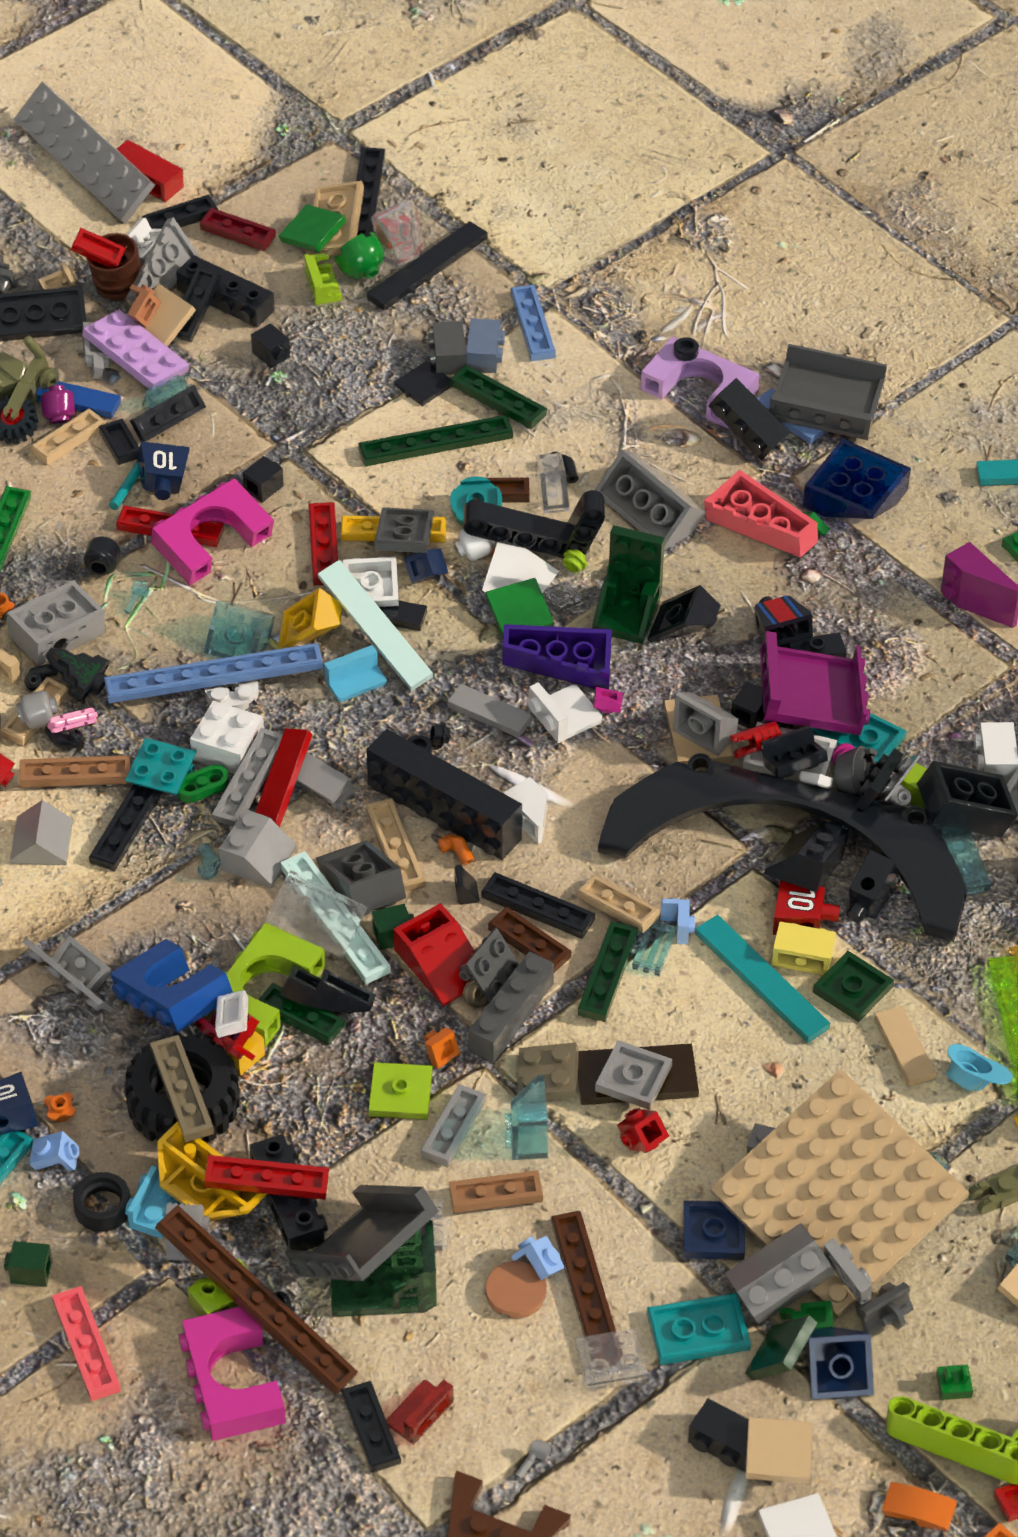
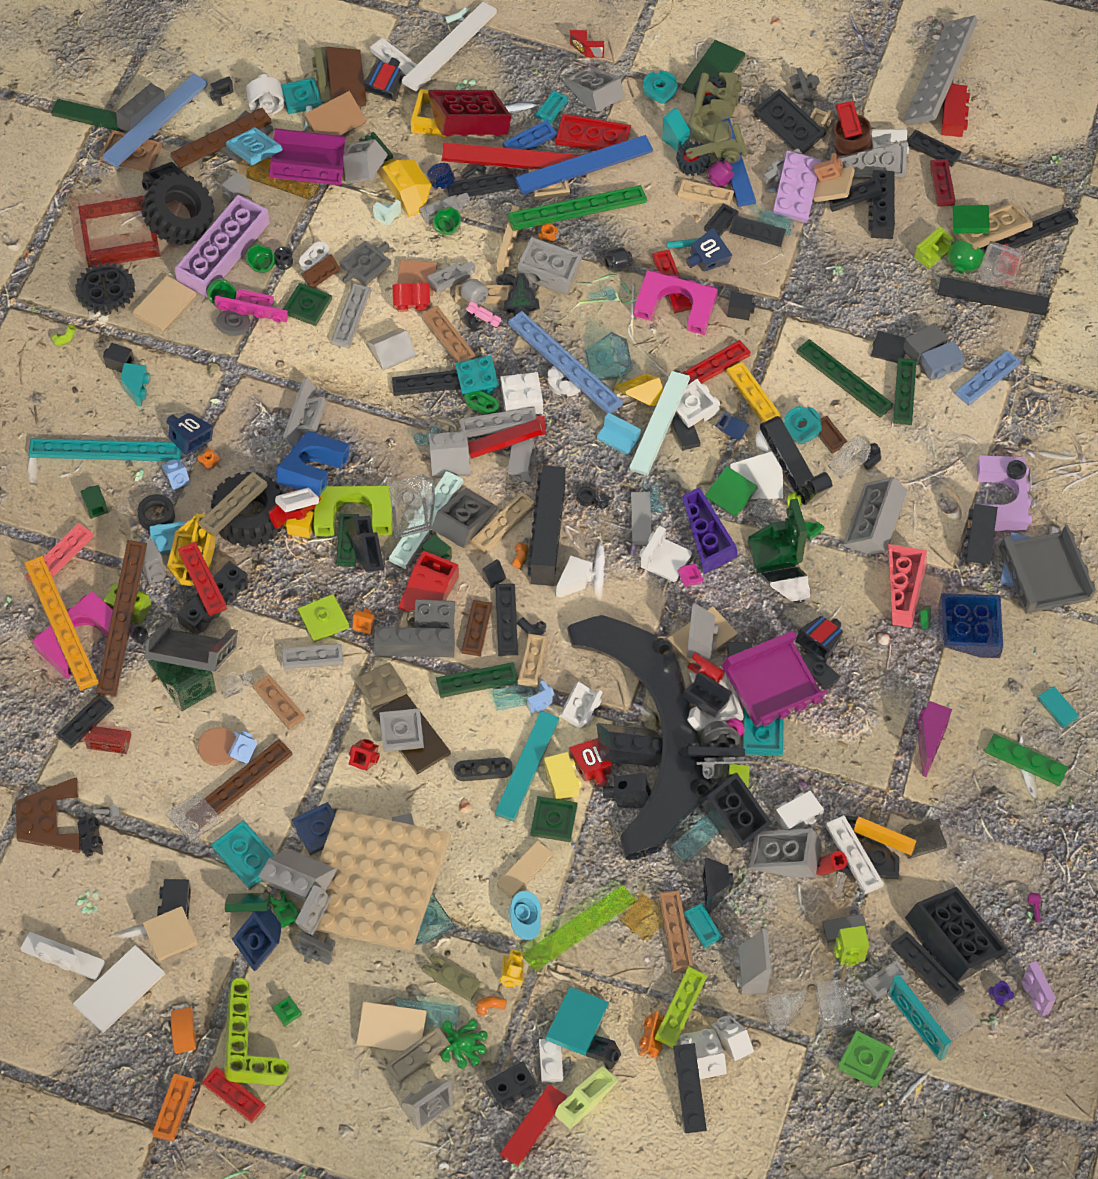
camera: 60 degrees right, 10 degrees up
black brick [251,323,290,368] -> none
dark grey tile [374,507,434,553] -> none
clear light blue slope [505,1075,549,1160] -> none
none -> light orange tile [24,556,99,691]
none -> black hinge [77,812,103,857]
none -> black beam [454,757,513,782]
none -> black arm [517,617,547,635]
none -> white bracket [559,682,603,729]
none -> clear light blue arm [650,486,664,513]

